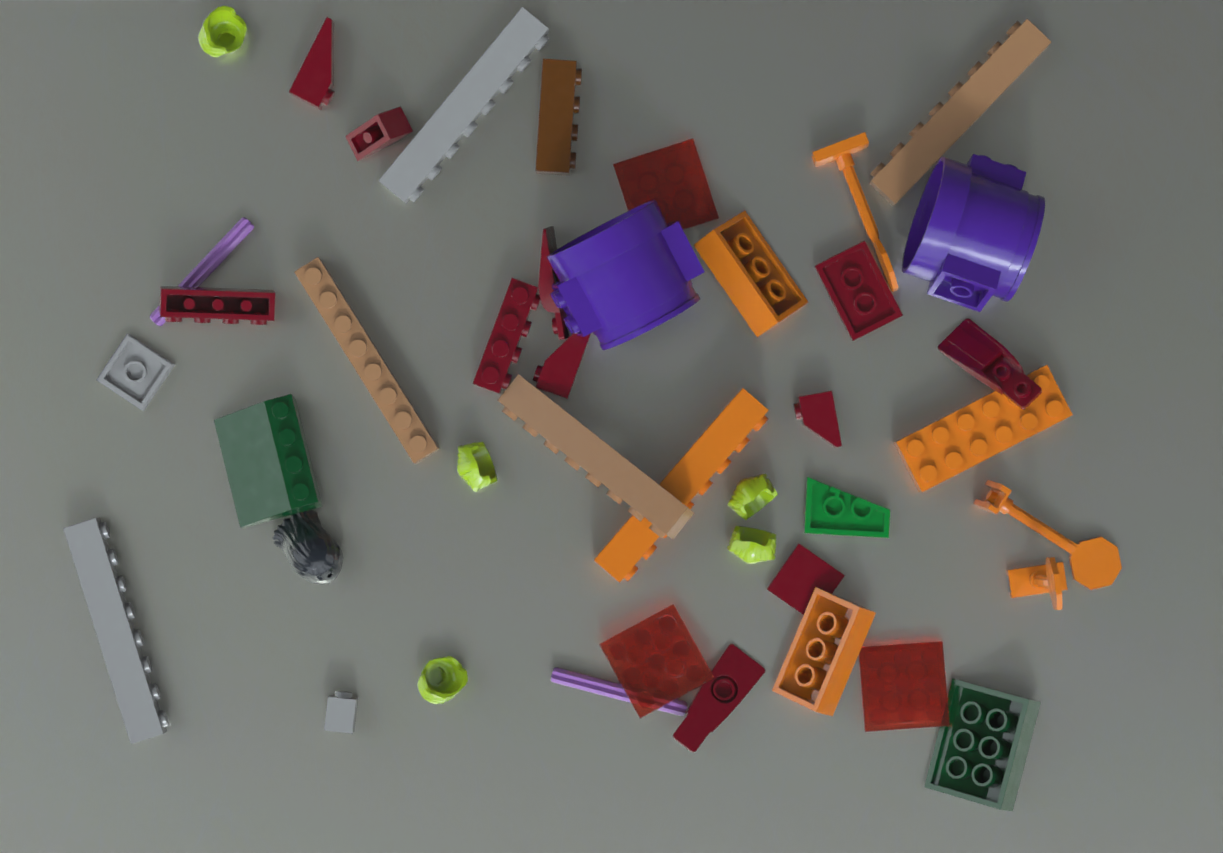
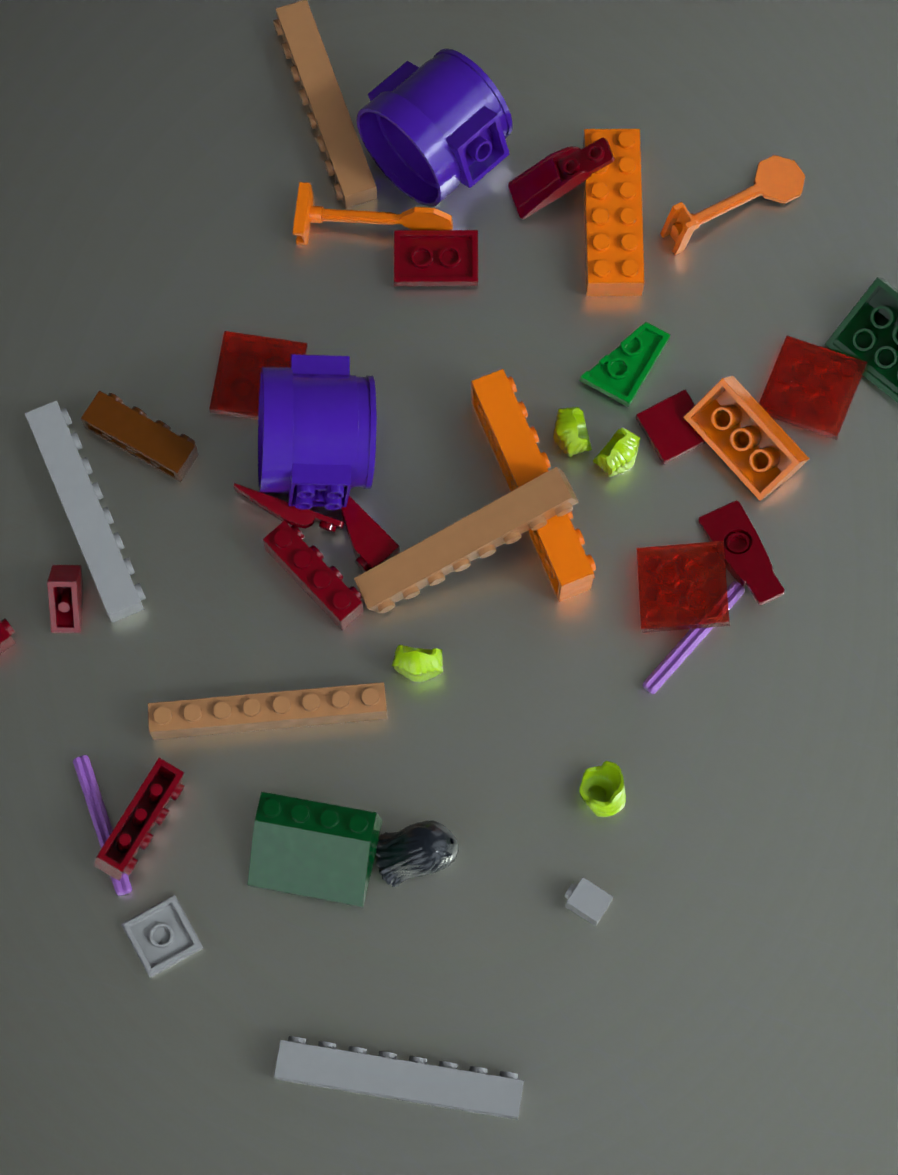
camera: 60 degrees left, 15 degrees down
orange slope [694,210,808,337] -> none
dark red slope [793,391,842,448] -> none
orange piece [1006,557,1068,610] -> none

